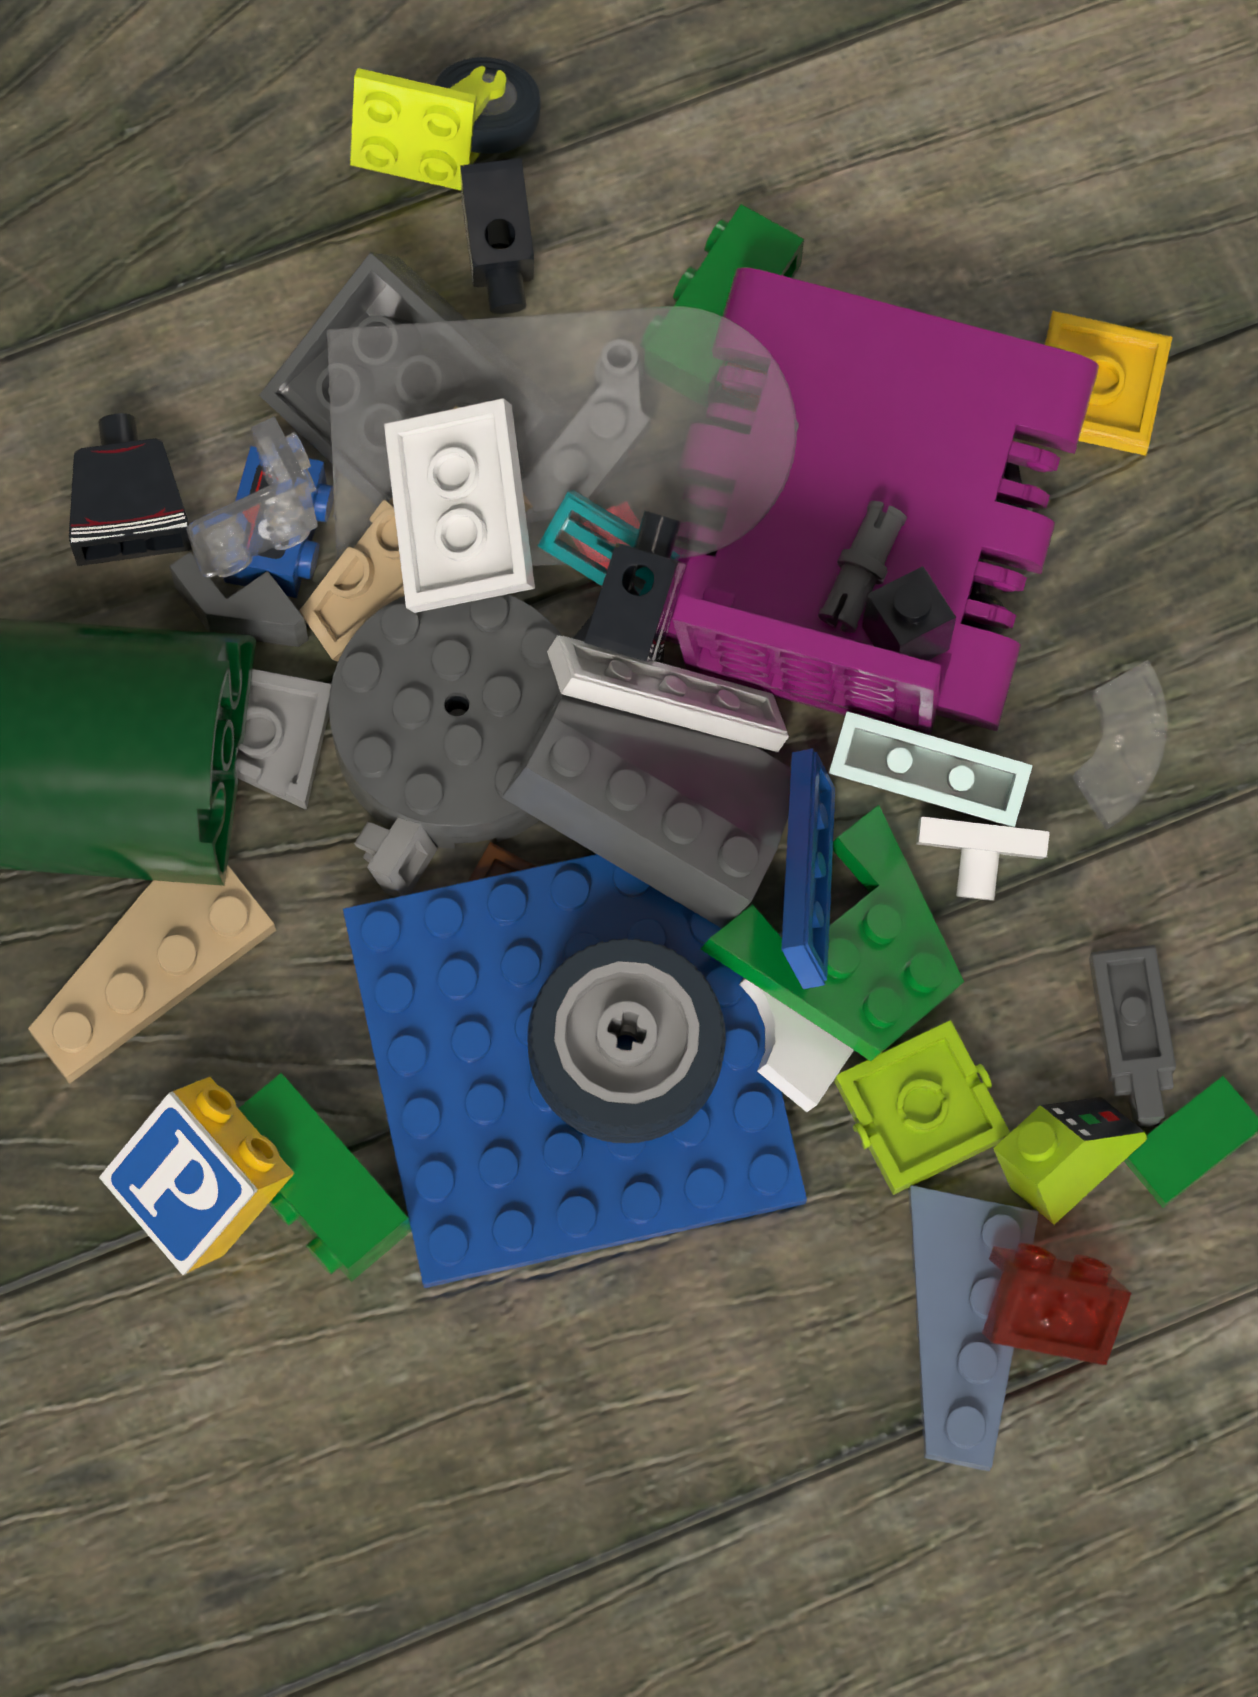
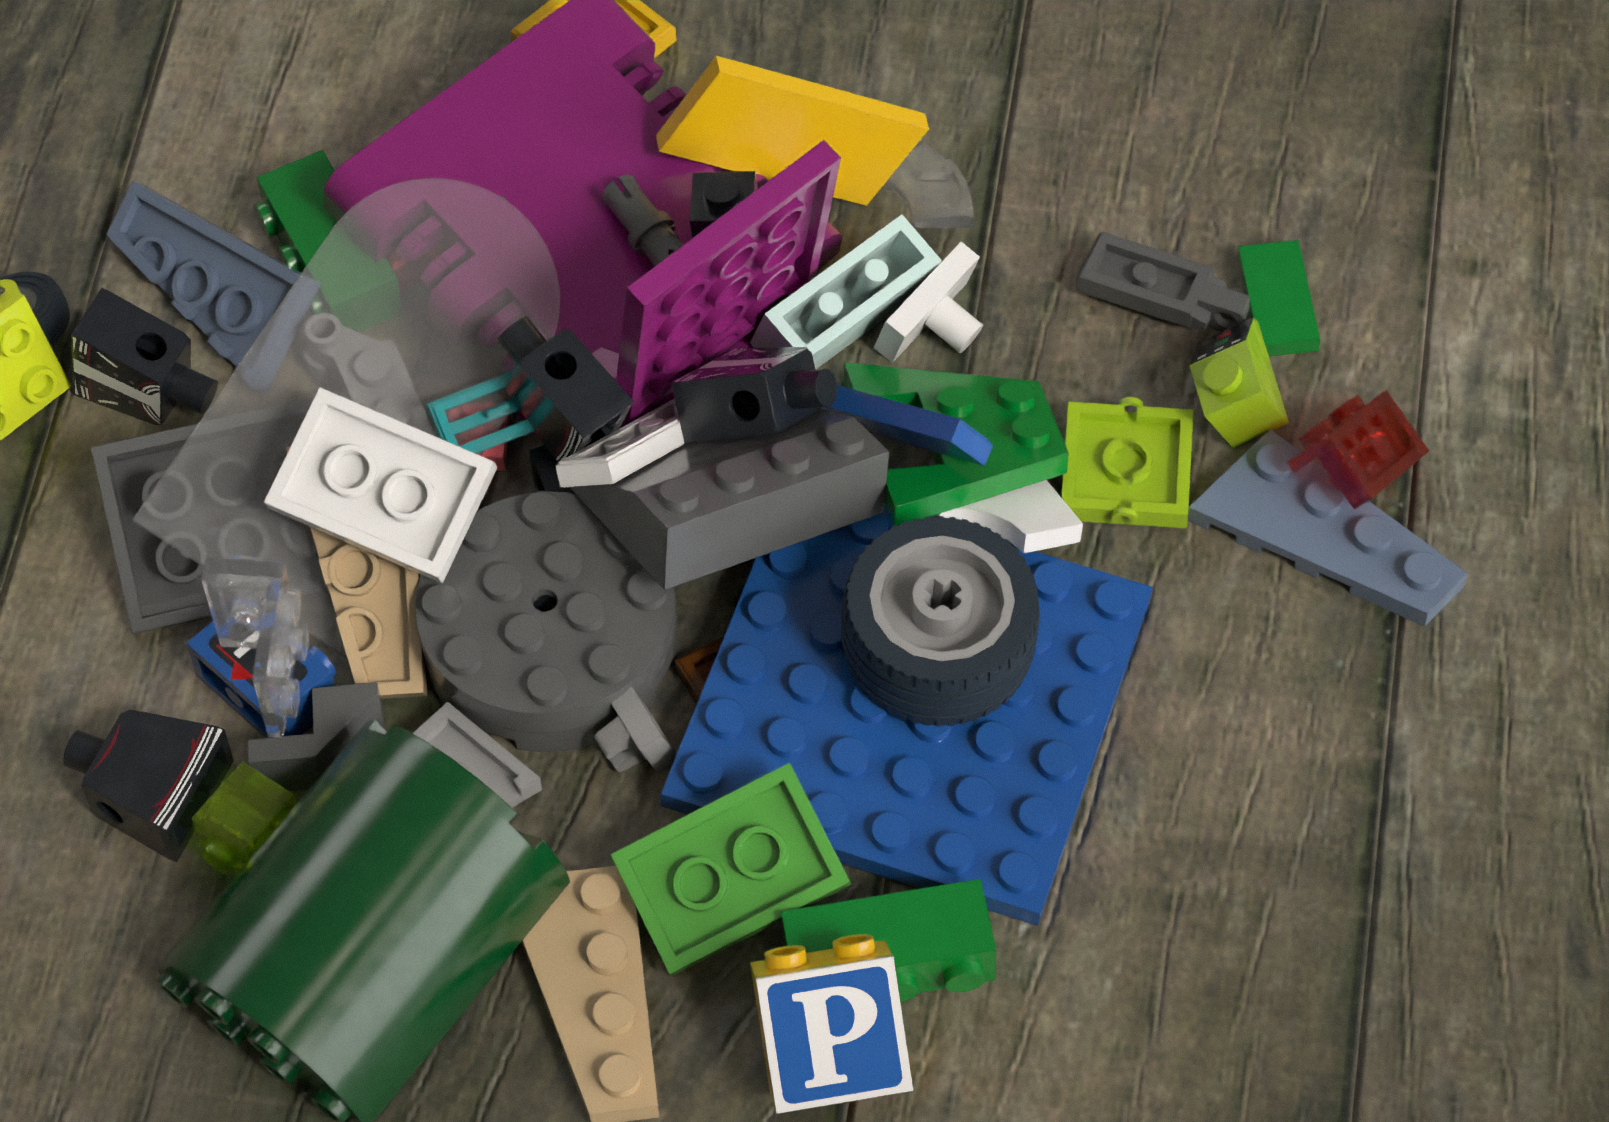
camera: 55 degrees left, 15 degrees down
none -> sand blue wing [106,181,321,394]
none -> clear neon green brick [192,761,296,874]
none -> bright green plate [610,762,852,976]
none -> yellow tile [656,56,929,206]
none -> black torso [671,347,837,444]

